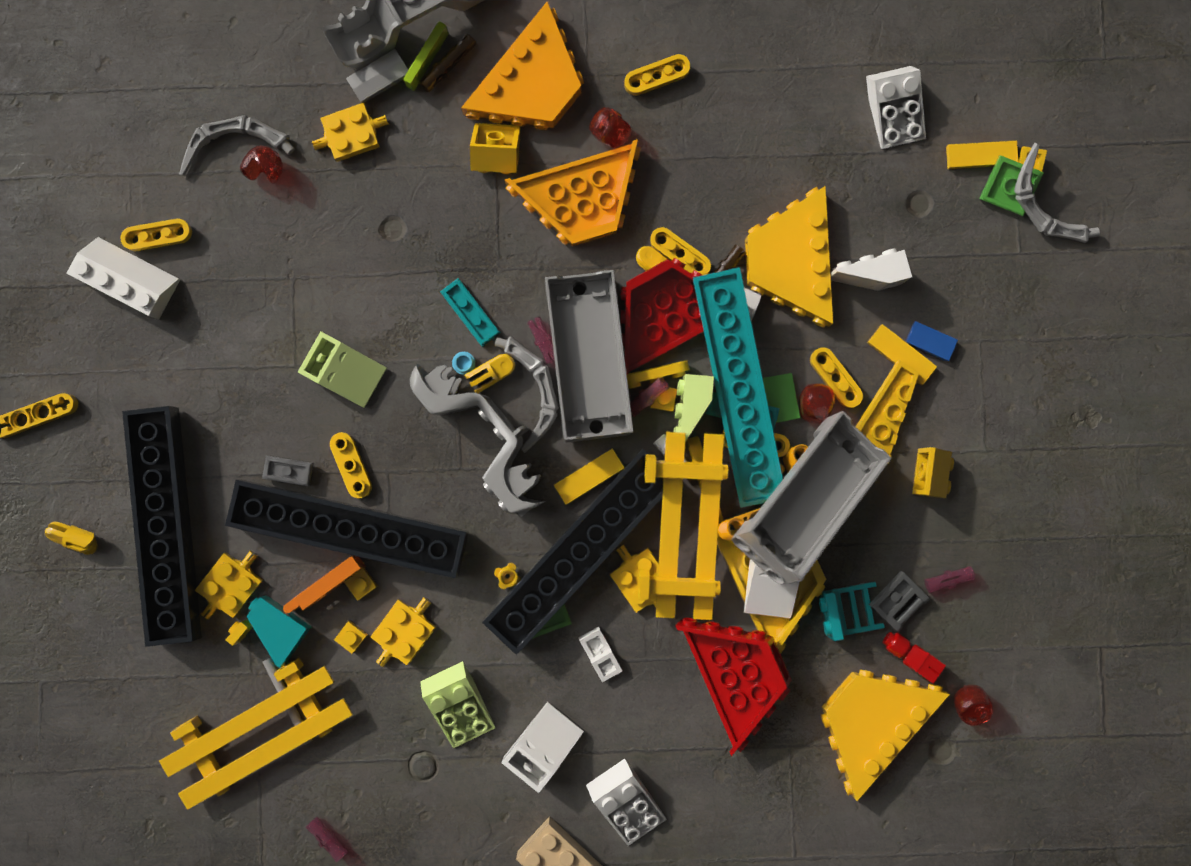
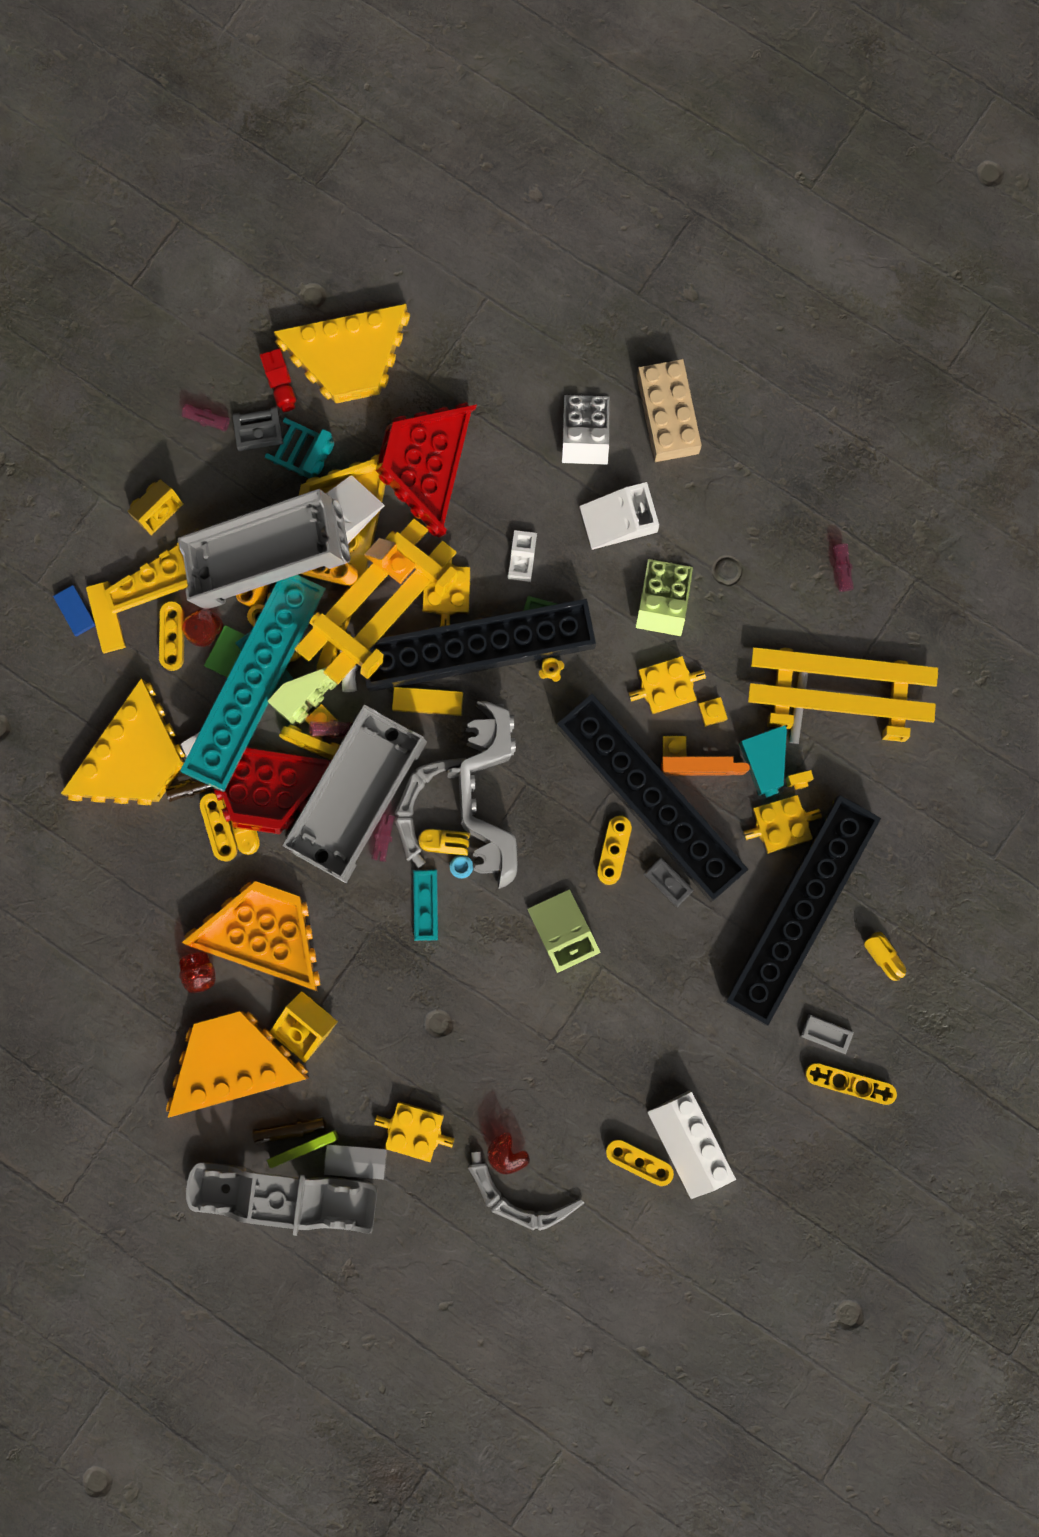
camera: 140 degrees left, 5 degrees down
yellow plate [624,54,690,96] -> none
white slope [830,248,912,291] -> none
clear red helmet [954,685,993,726] -> none
none -> light orange slope [365,538,415,584]
none -> light grey tile [800,1014,854,1054]

